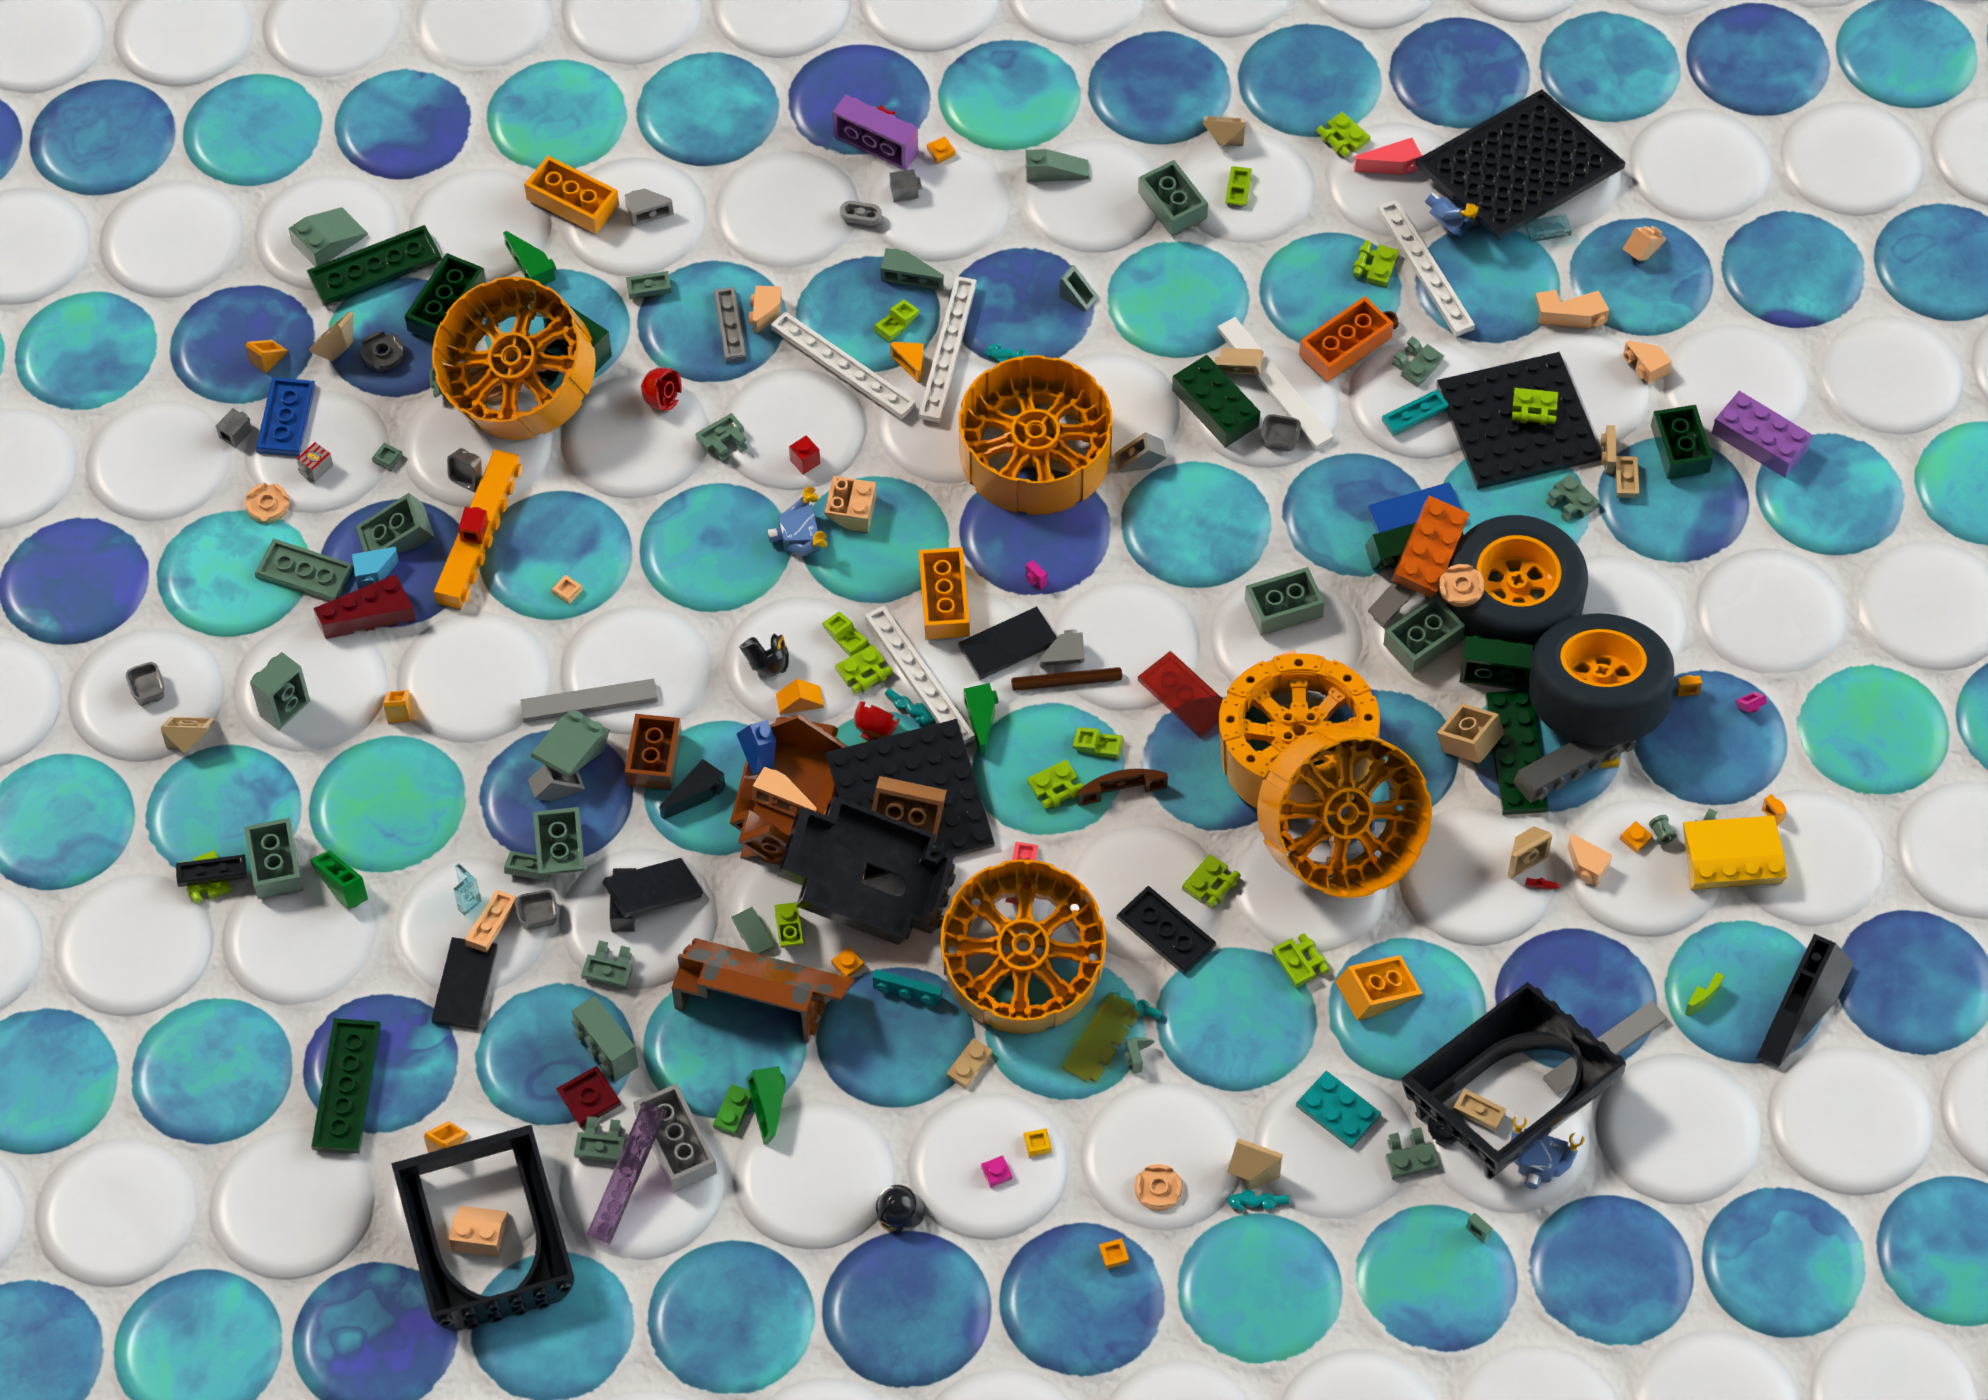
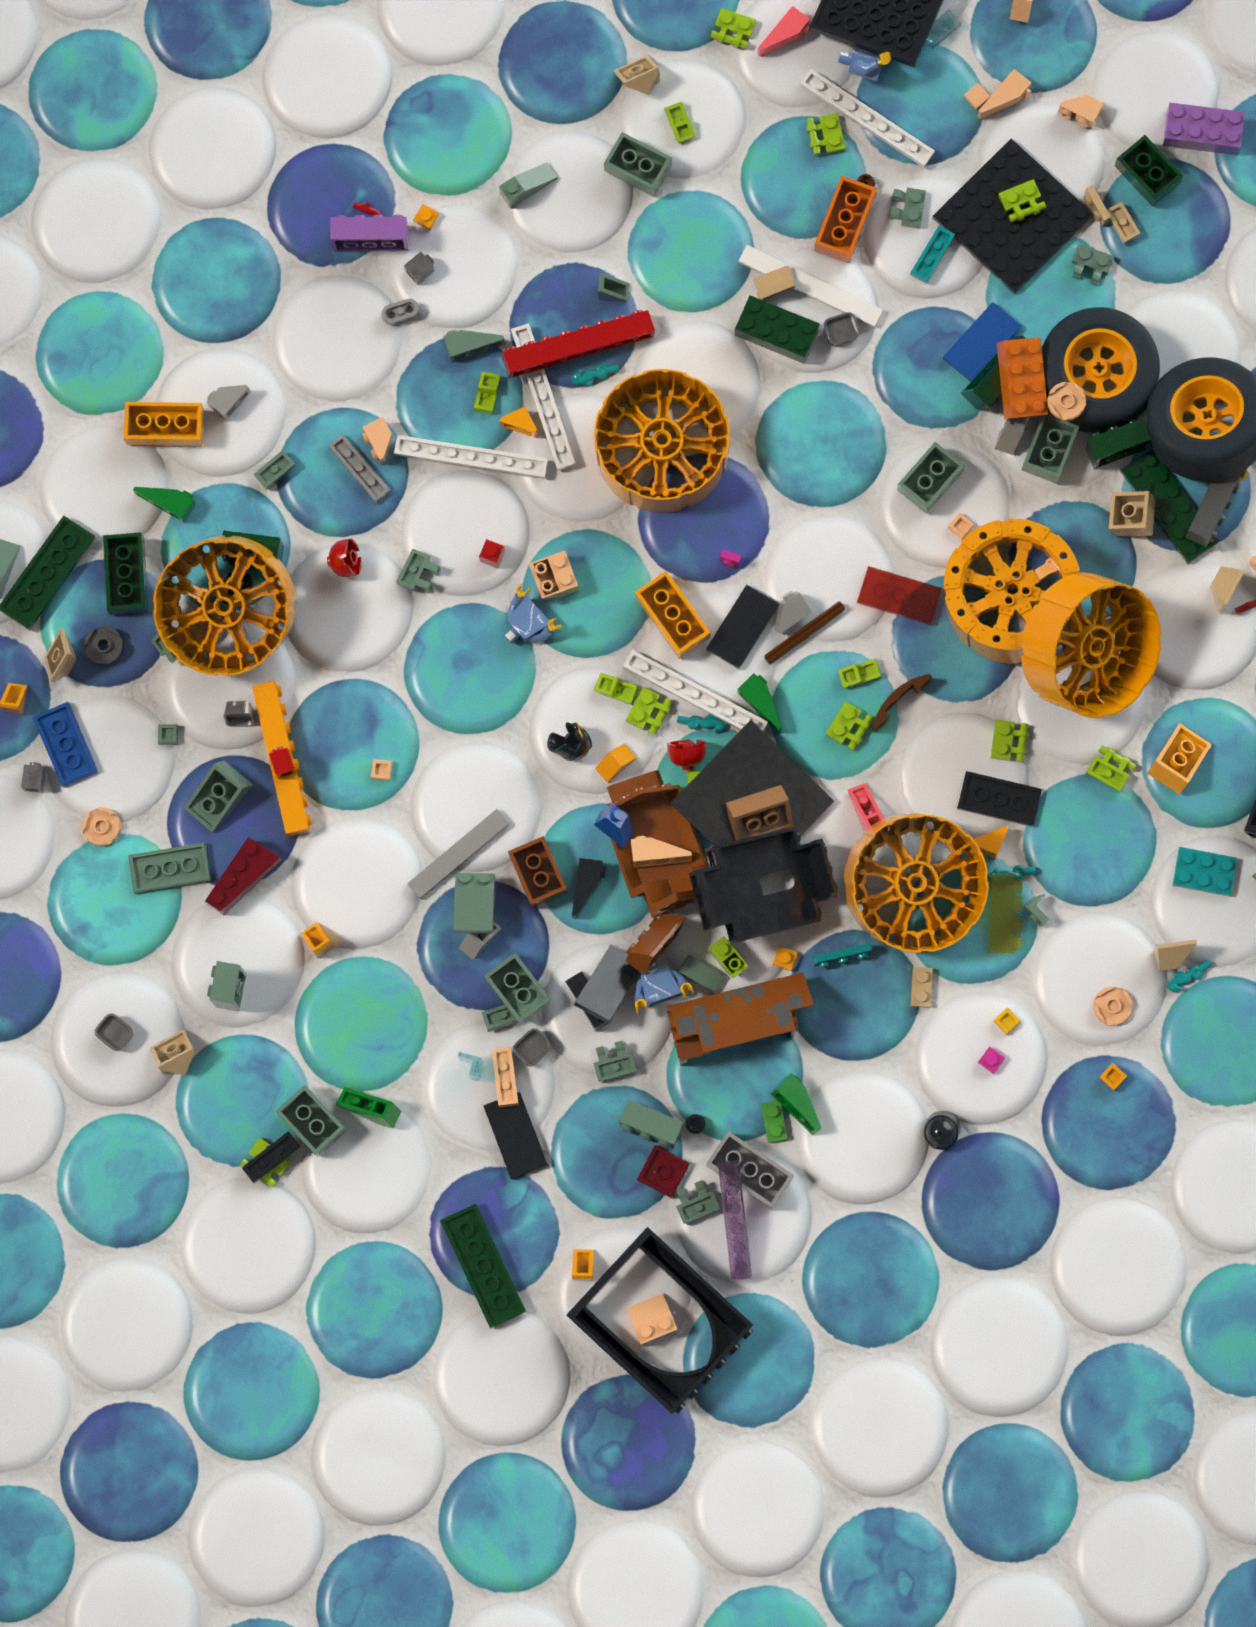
camera: 25 degrees left, 20 degrees up
light grey brick [297,442,333,482] -> none
medium azure slope [352,546,399,588] -> none
light grey slope [1114,432,1167,473] -> none
none -> red brick [502,310,655,379]
none -> dark orange slope [625,913,686,975]
none -> medium blue torso [634,961,694,1013]
none -> black plate [686,1114,705,1134]
none -> light orange slope [974,826,1008,858]

